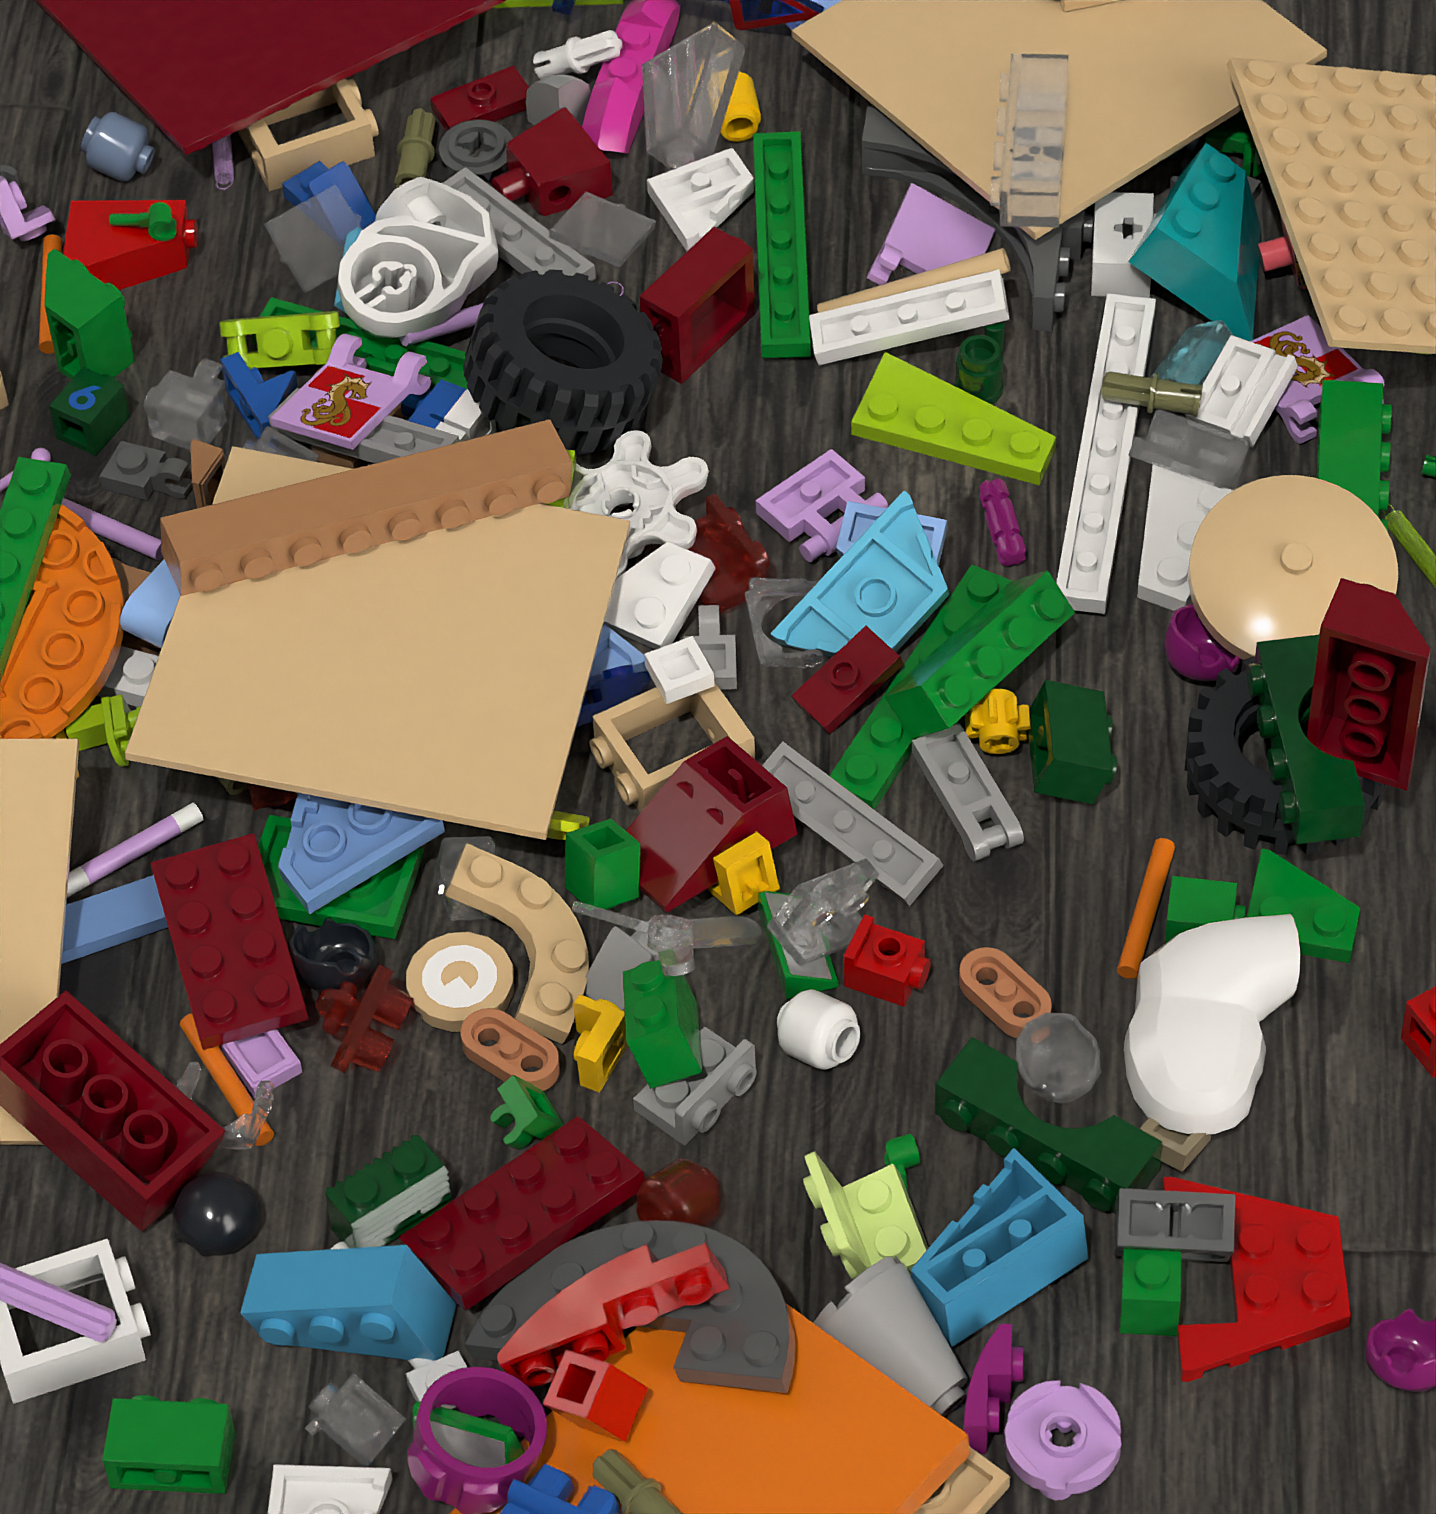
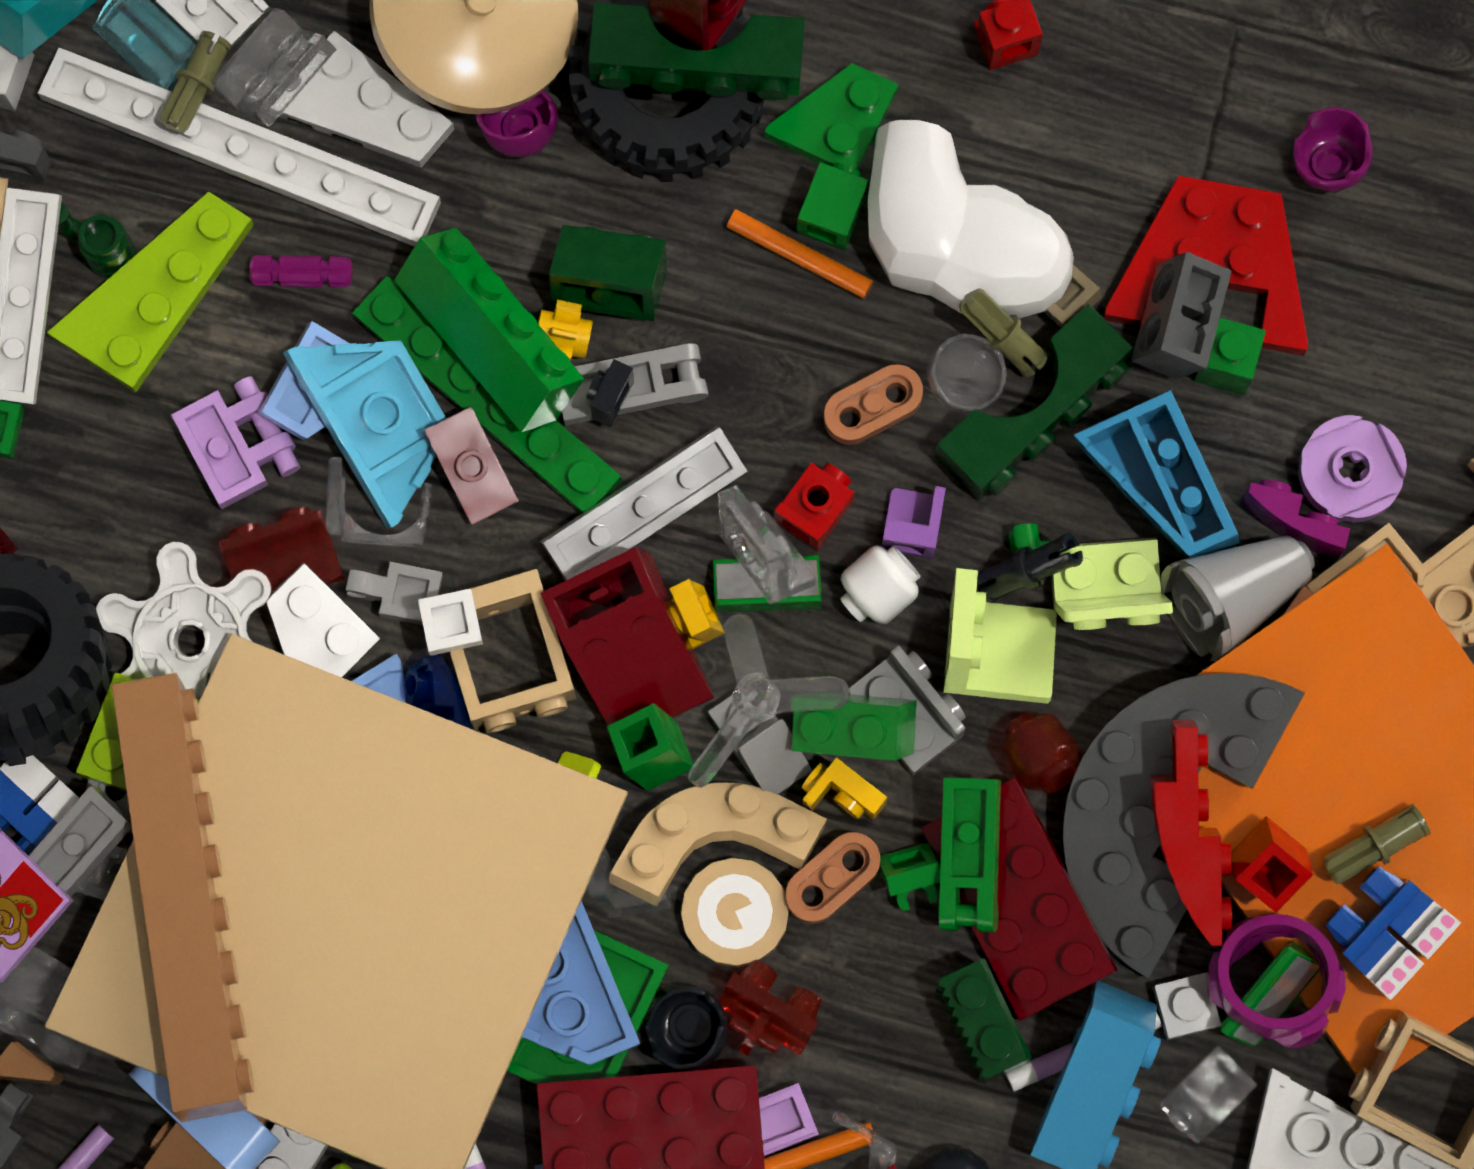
camera: 80 degrees left, 25 degrees up
none -> black plate [586,359,634,427]
none -> medium lavender panel [882,486,946,559]
none -> green plate [939,778,1001,933]
none -> yellowish green bracket [943,568,1057,704]
none -> olive axle [959,288,1048,377]
none -> black pin [977,533,1083,603]

